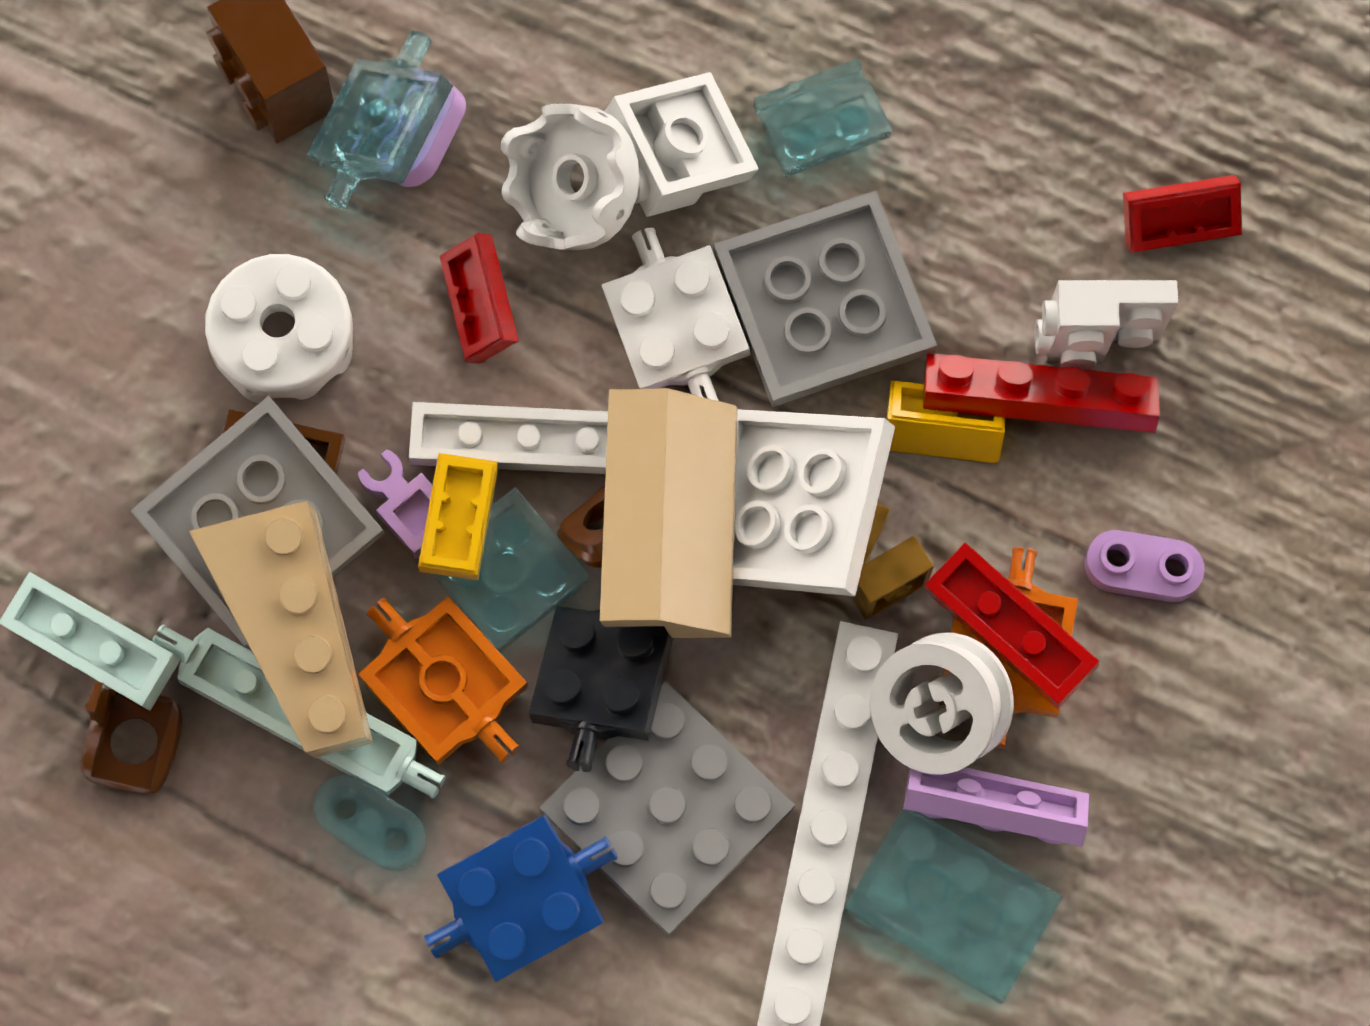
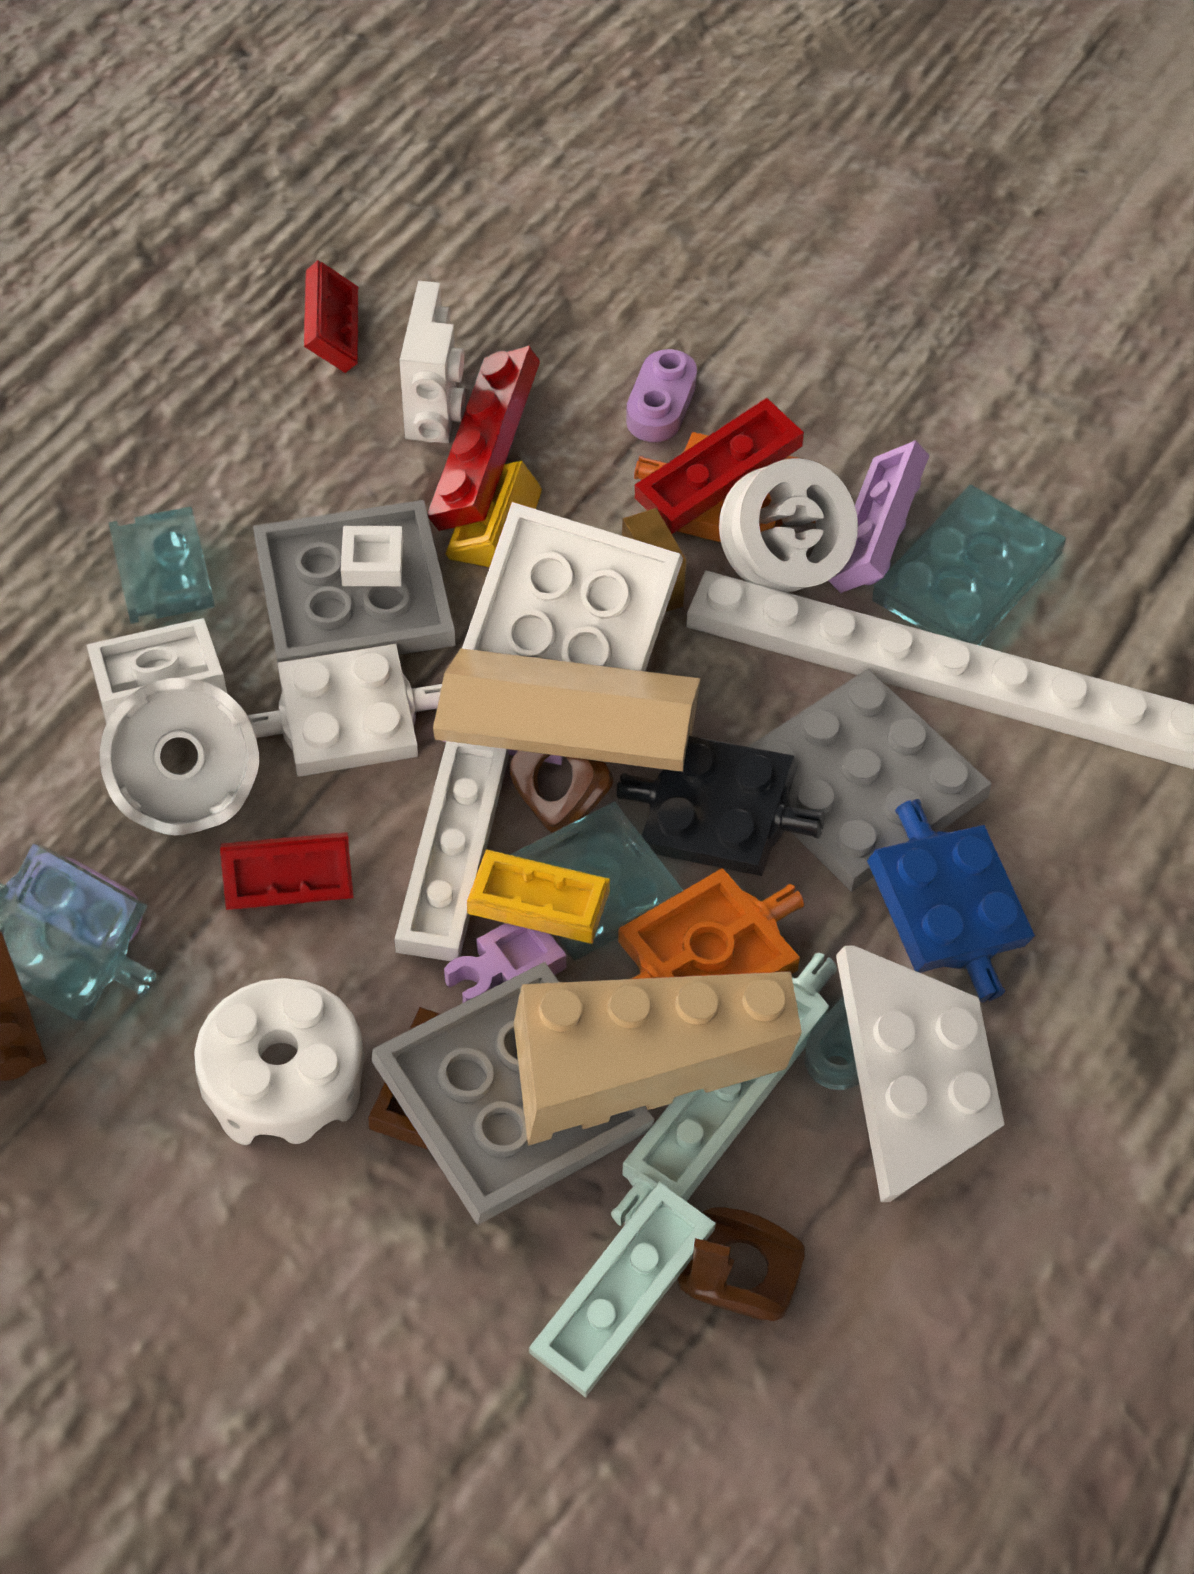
camera: 80 degrees left, 20 degrees down
none -> white plate [341,526,403,586]
none -> white wing [836,946,1004,1202]

